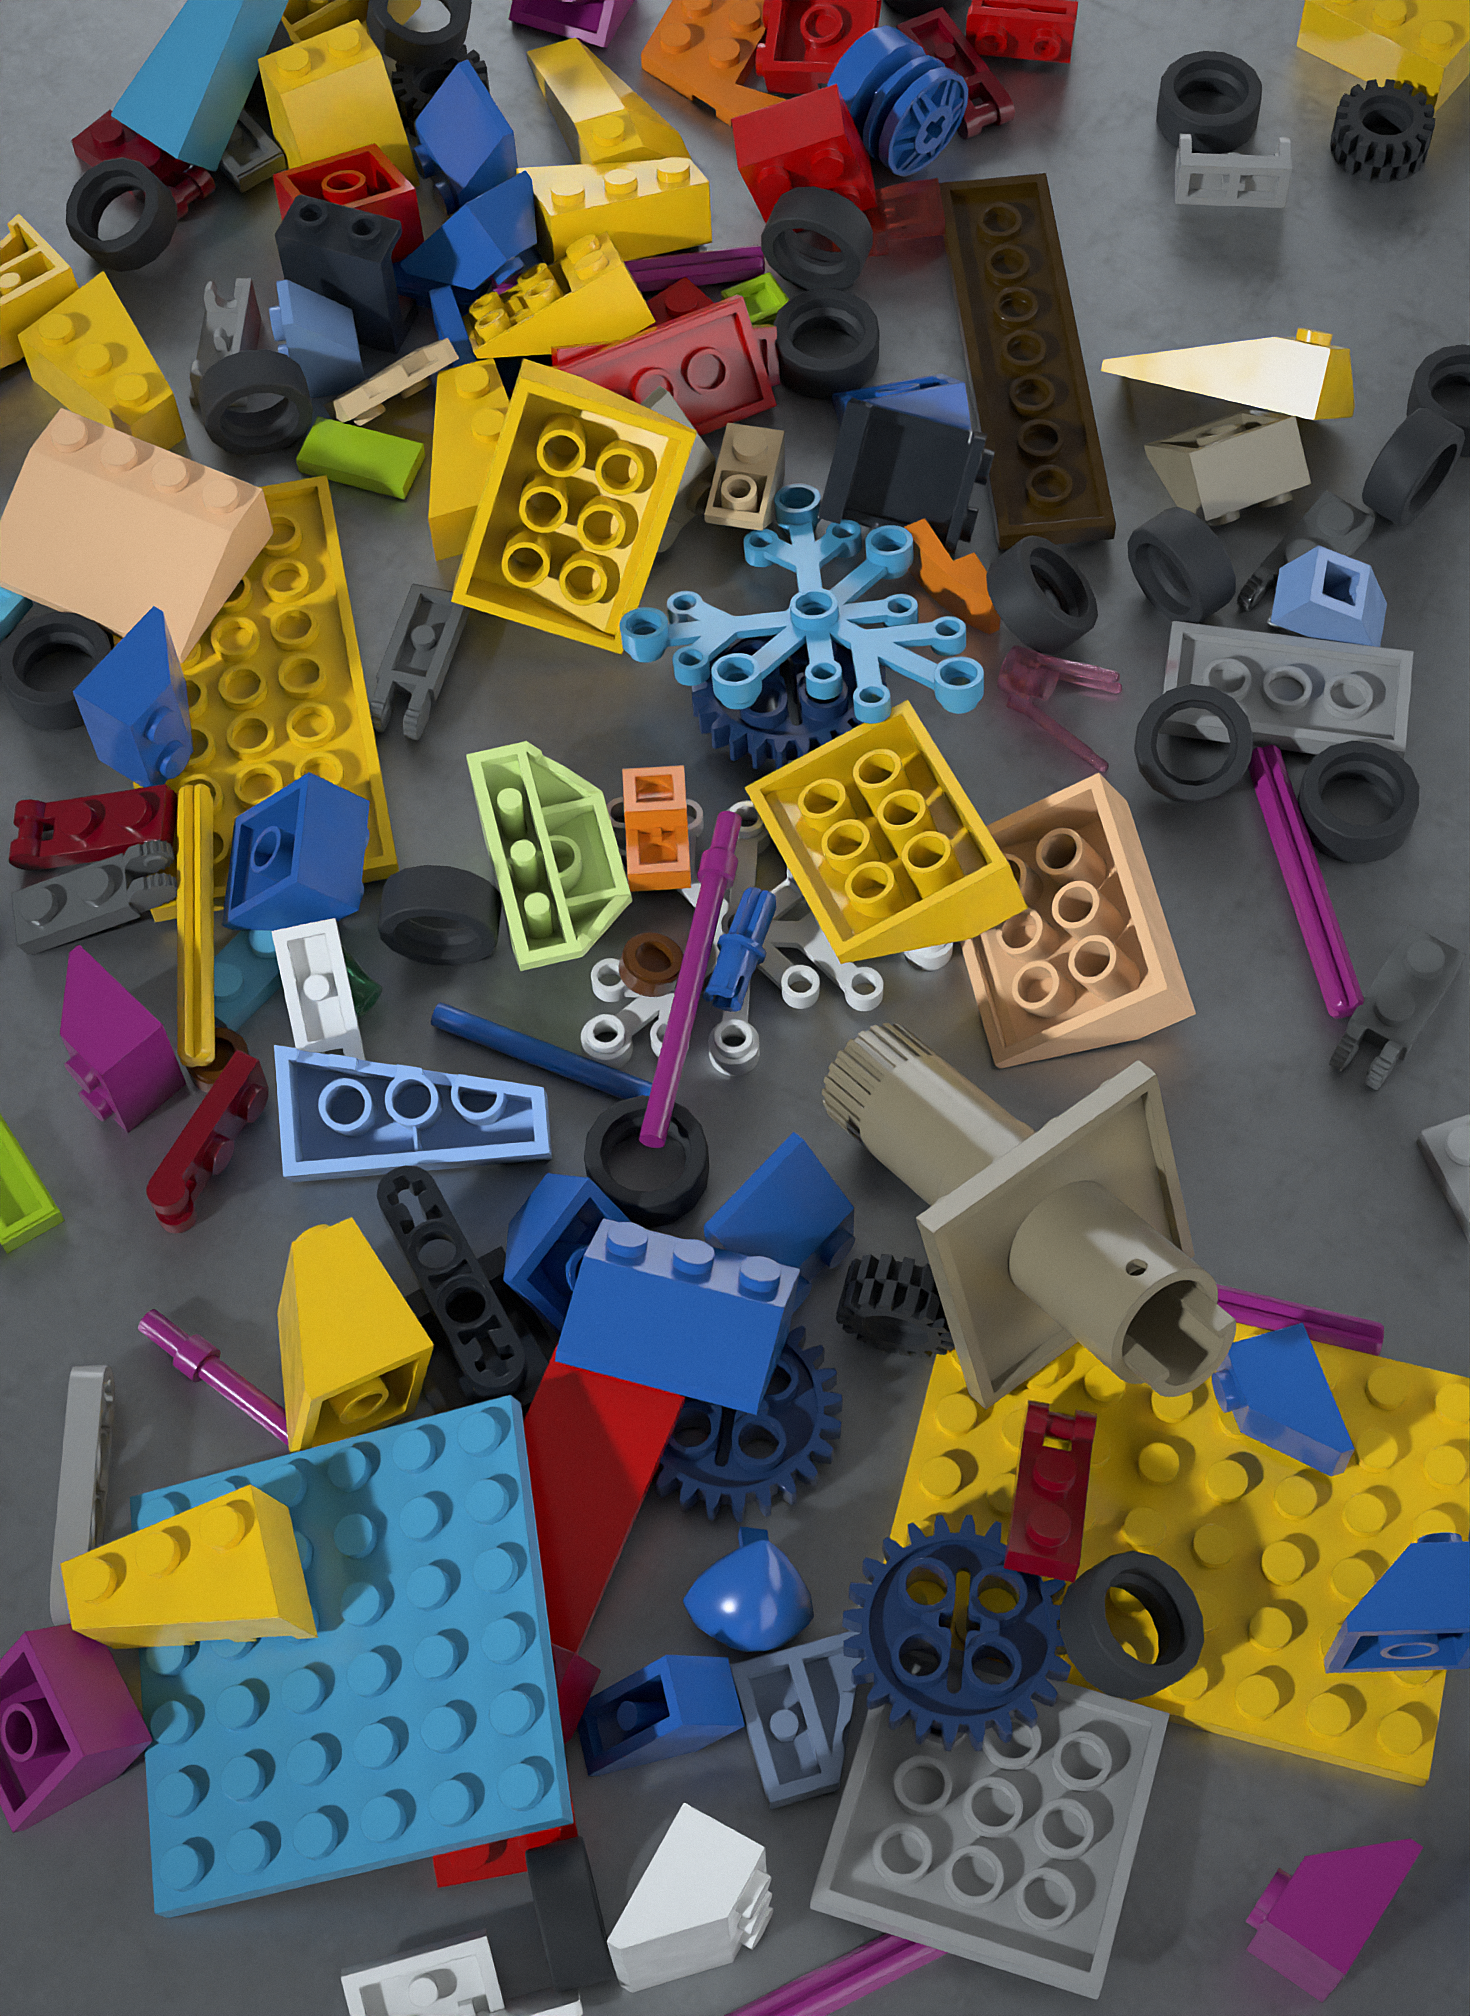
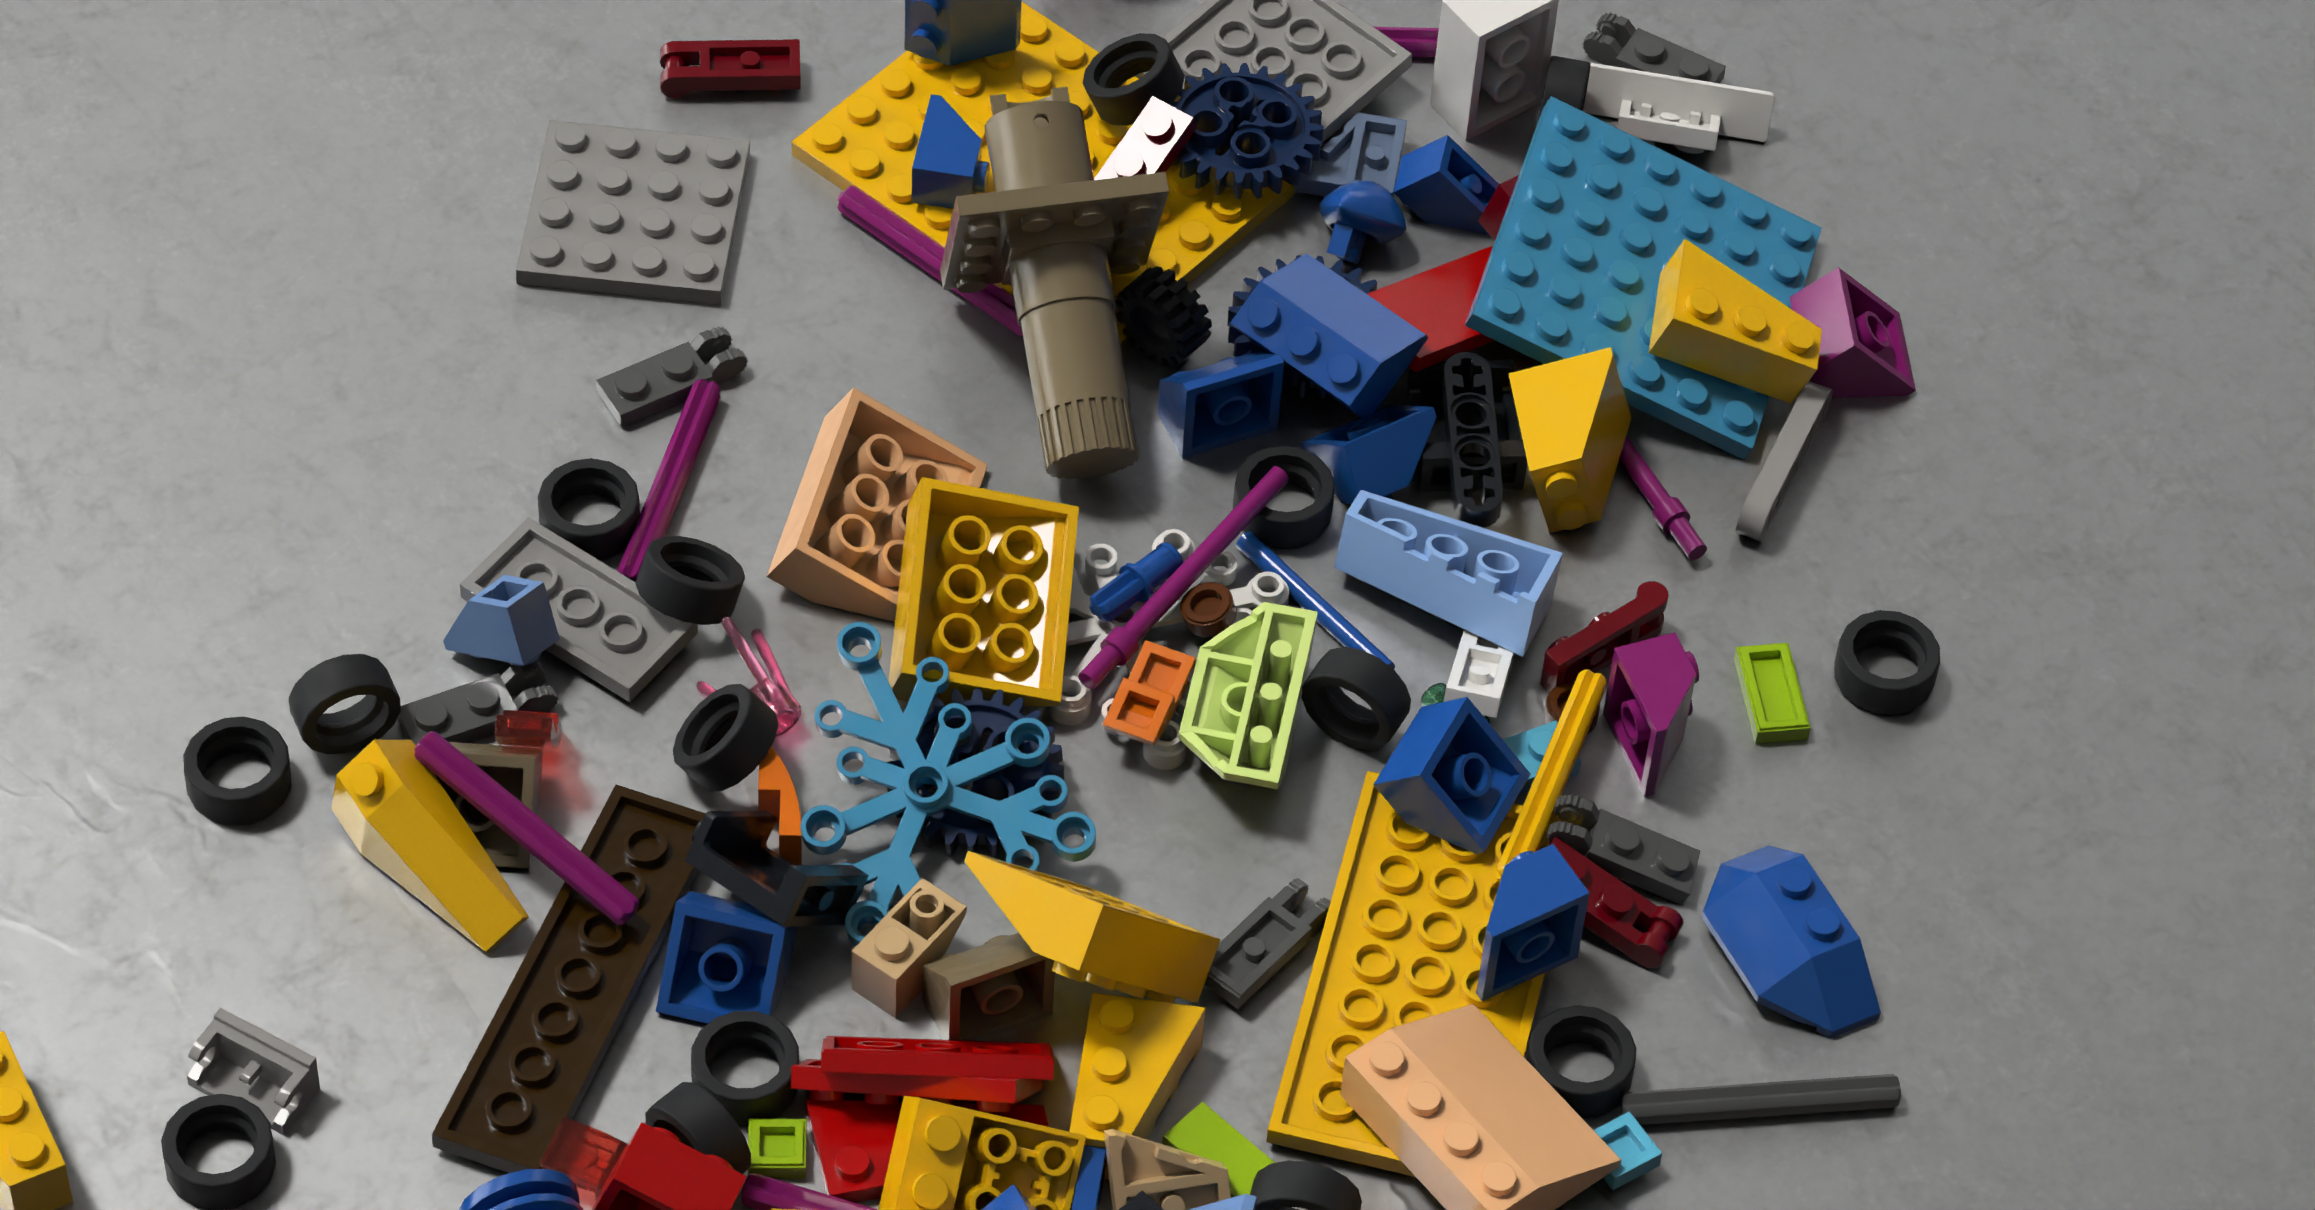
camera: 160 degrees left, 10 degrees down
black tyre [1127,506,1236,624] -> none
black tyre [1330,79,1436,183] -> none
none -> magenta axle [414,731,639,925]
none -> clear red slope [495,710,562,749]

